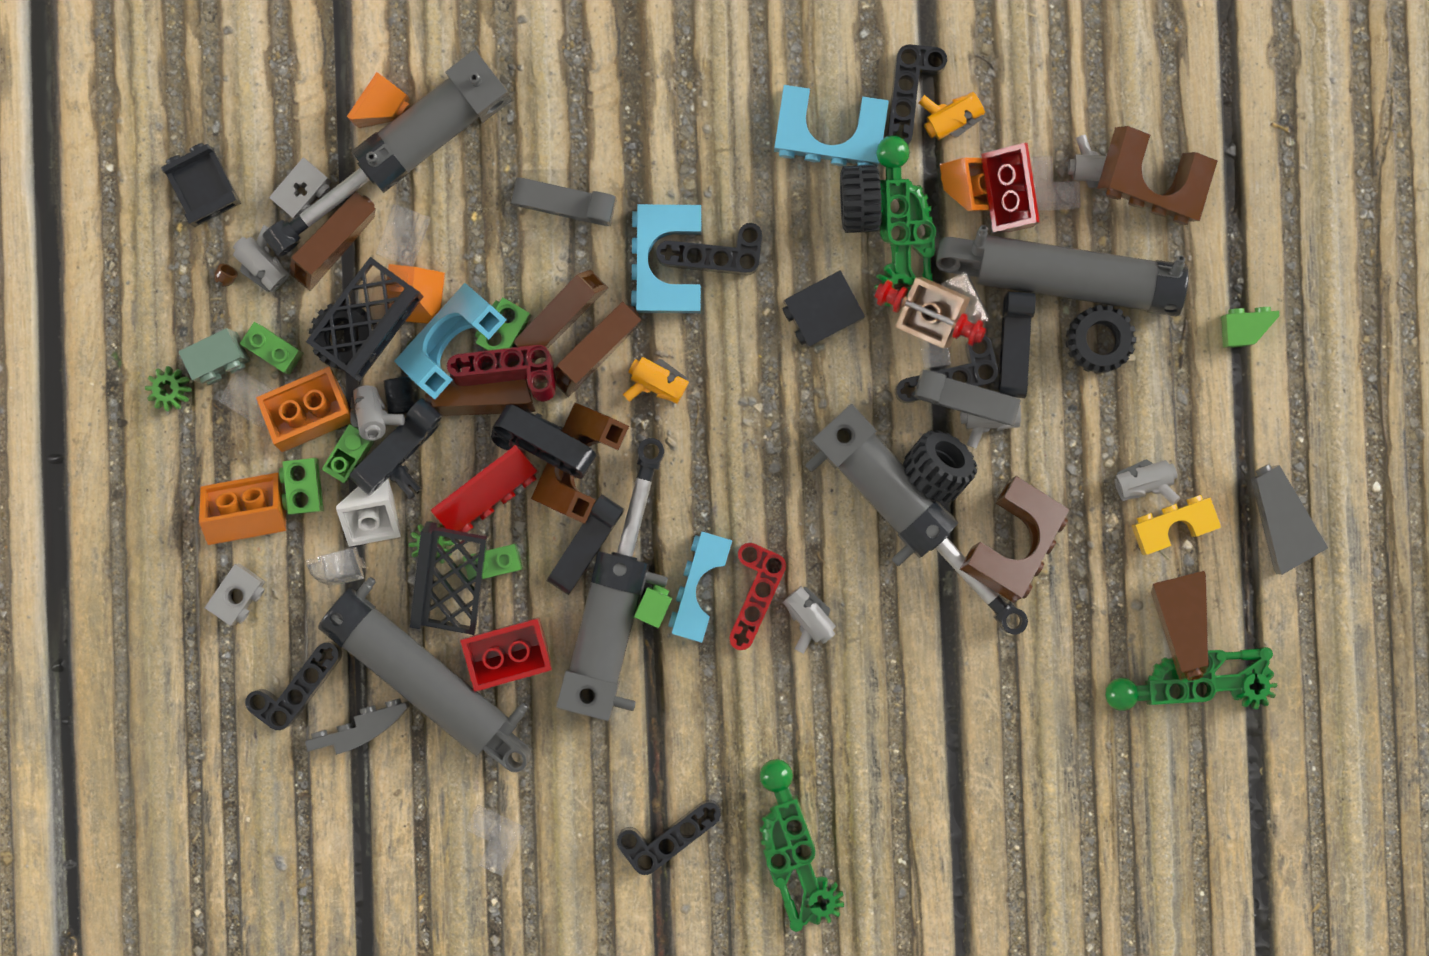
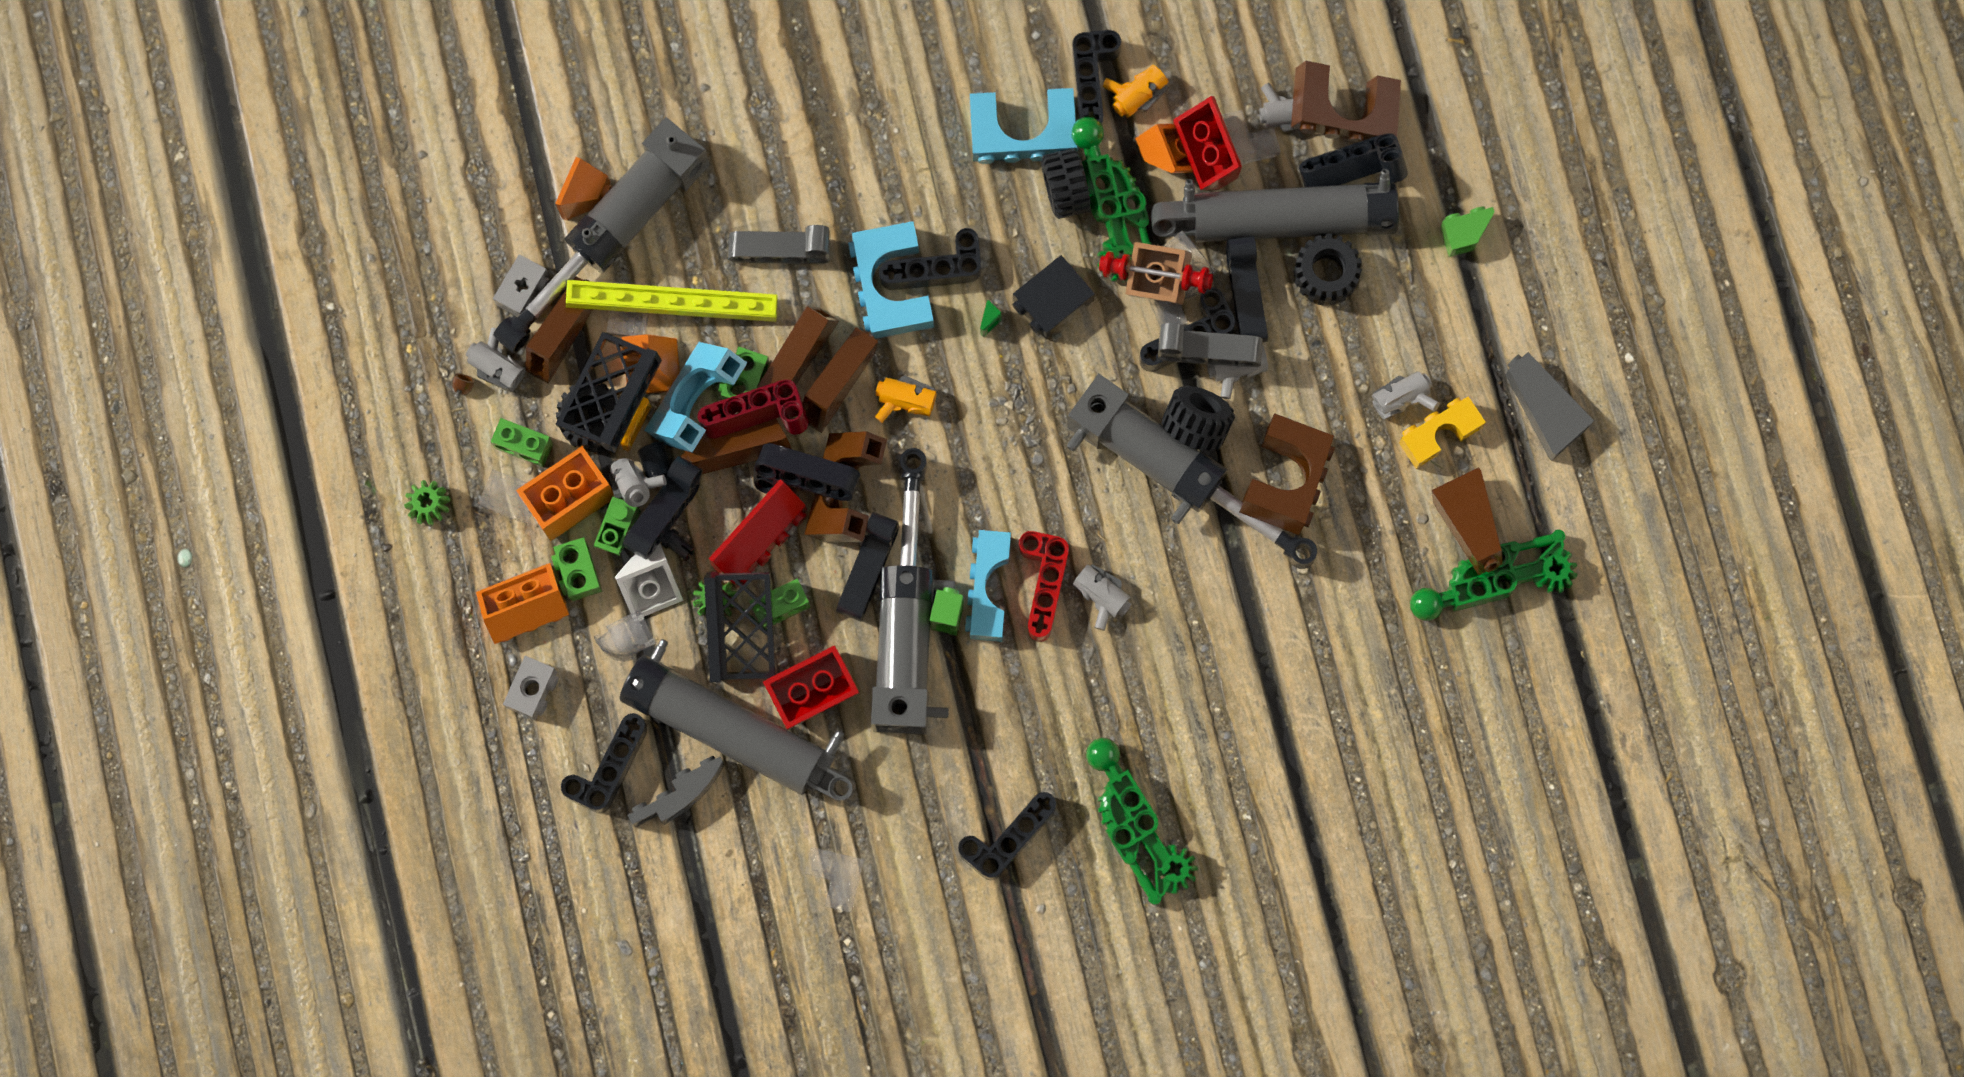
camera: 10 degrees left, 10 degrees down
black panel [161,143,242,227] -> none
sand green brick [178,328,251,385] -> none
none -> neon yellow tile [566,280,778,322]
none -> light orange slope [620,397,652,452]
none -> green slope [980,300,1002,337]
none -> black beam [1299,133,1408,187]

